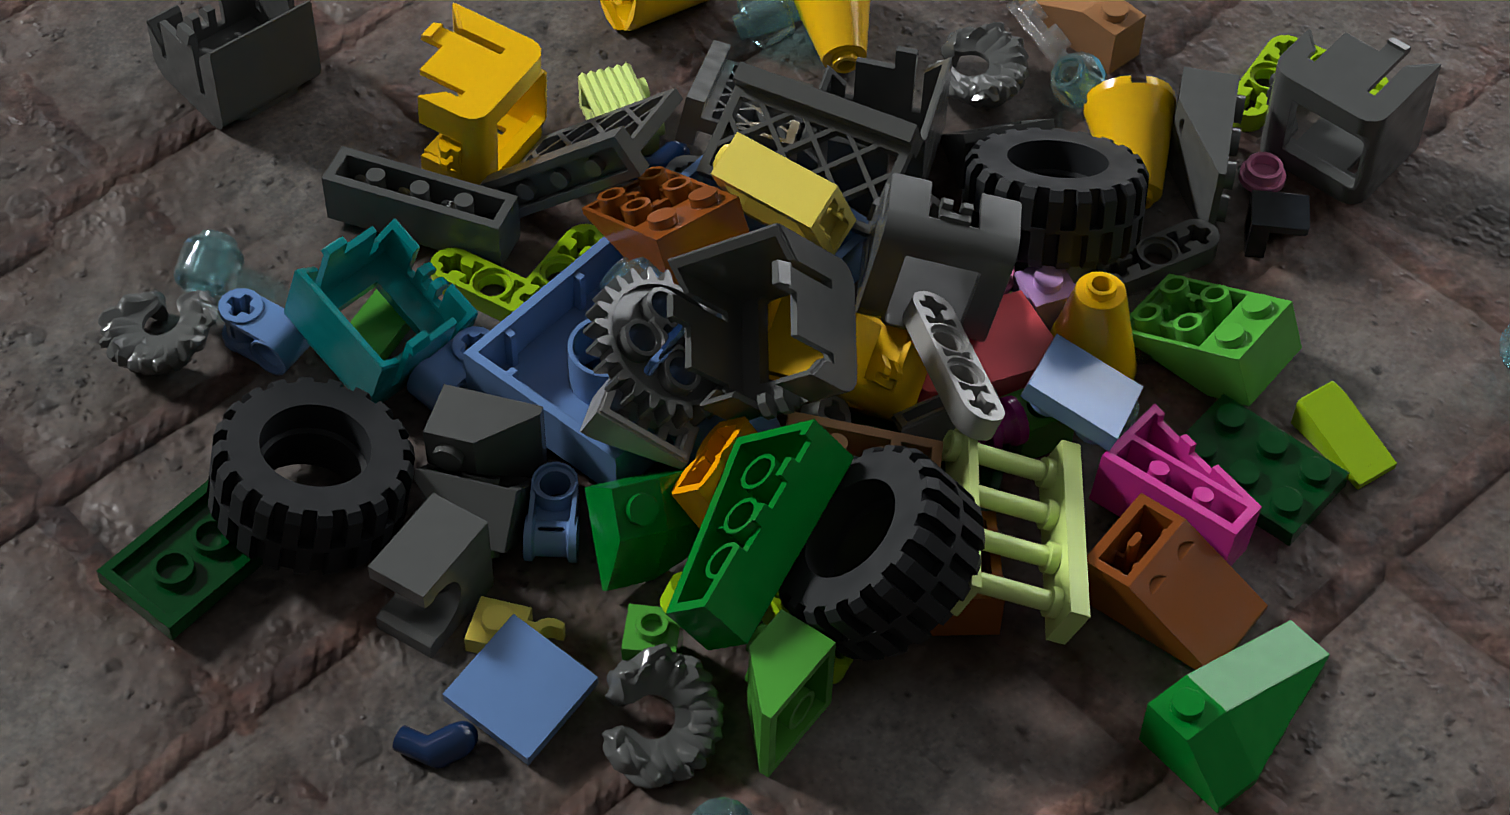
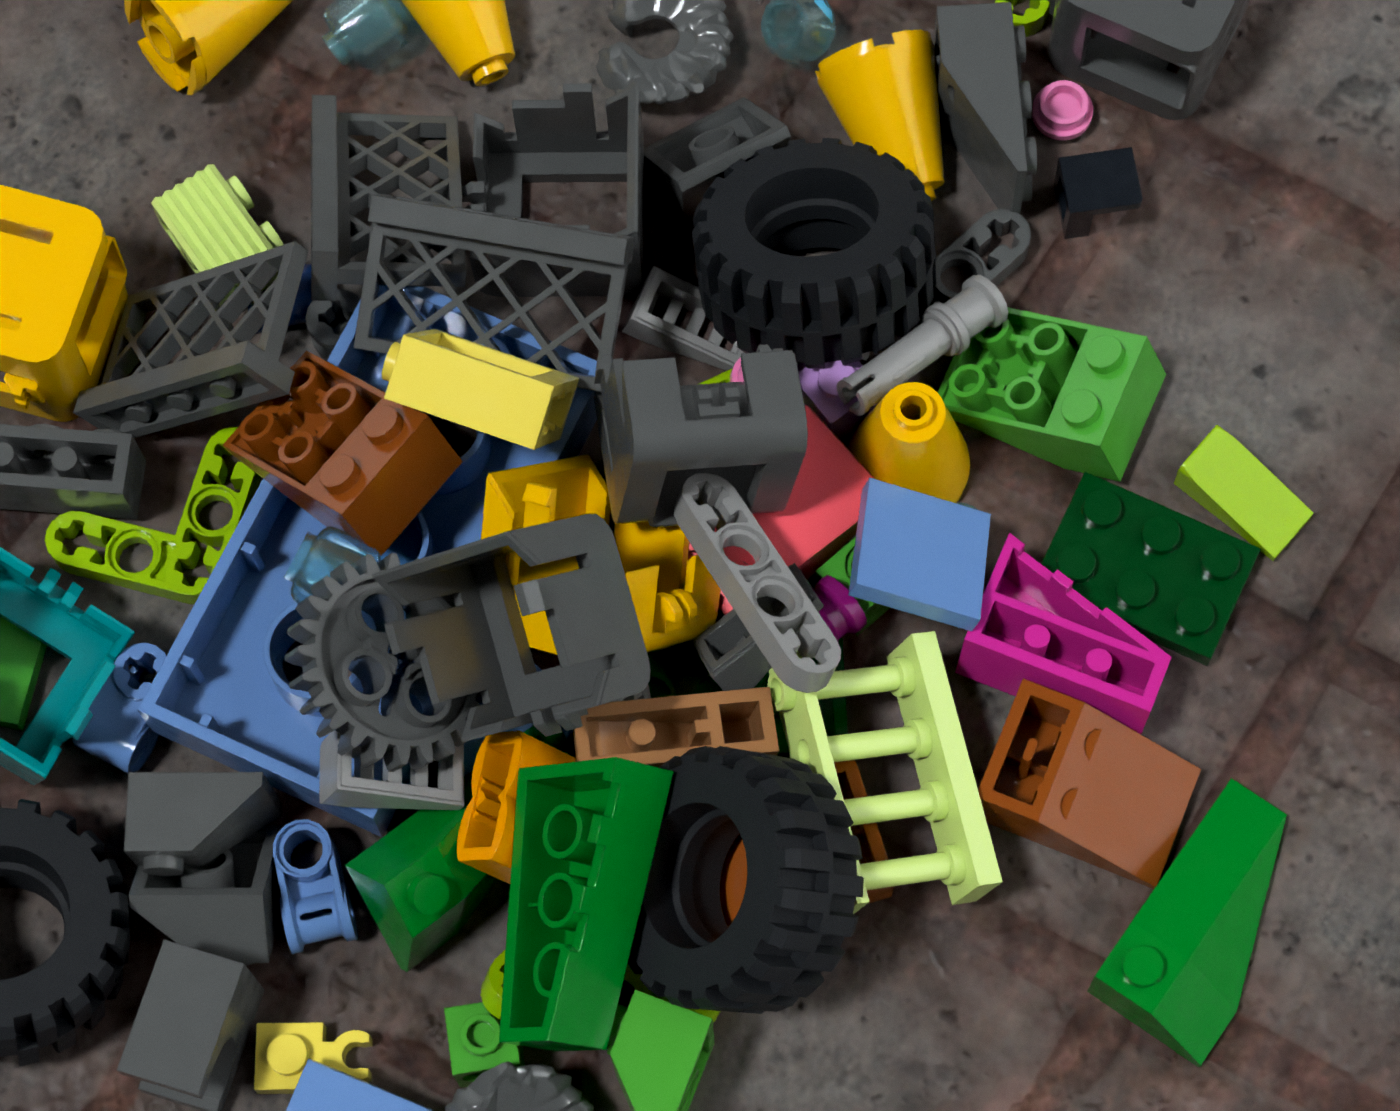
camera: 10 degrees left, 20 degrees up
none -> light grey pin [837,275,1008,416]

